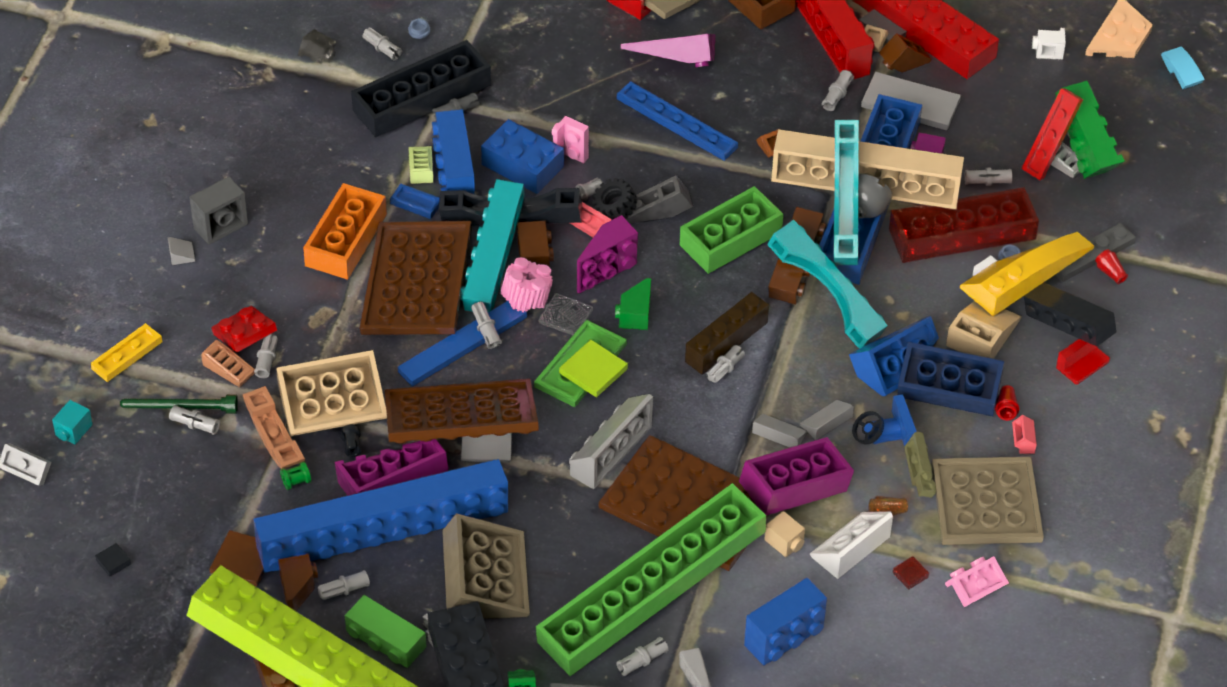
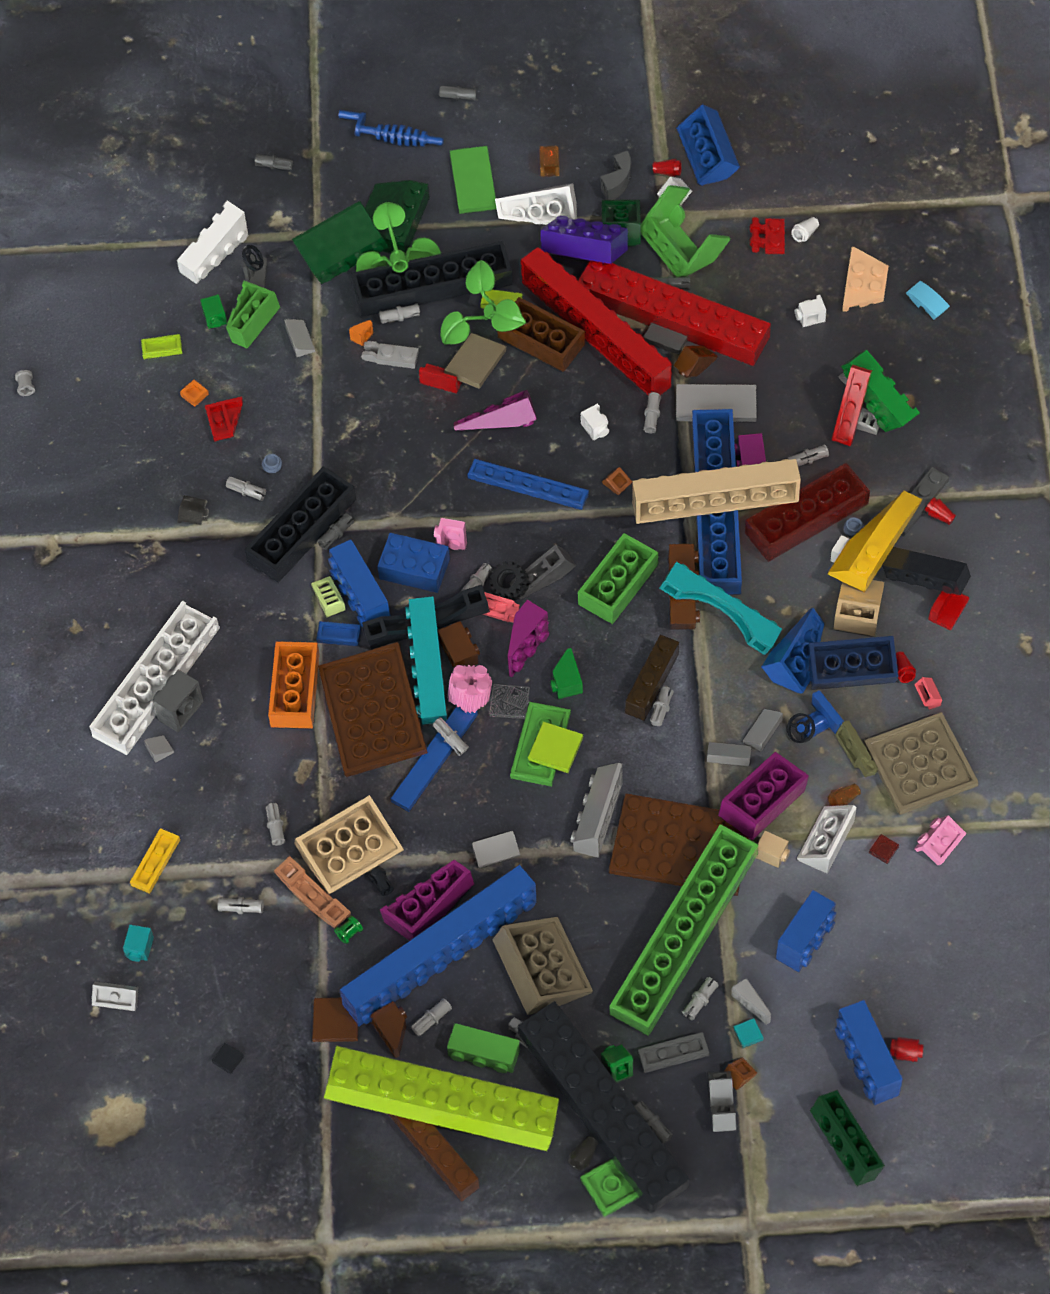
camera: 15 degrees left, 10 degrees up
dark green piece [120,394,238,414] -> none
nougat slope [202,340,255,388] -> none
red plate [211,305,277,352] -> none
reddish brown plate [384,379,539,444] -> none
arch [834,120,859,265] -> none
dark grey cylinder [858,174,892,218] -> none
tan tile [865,24,888,52] -> none
none -> white tile [90,601,220,755]
none -> white brick [581,404,609,440]

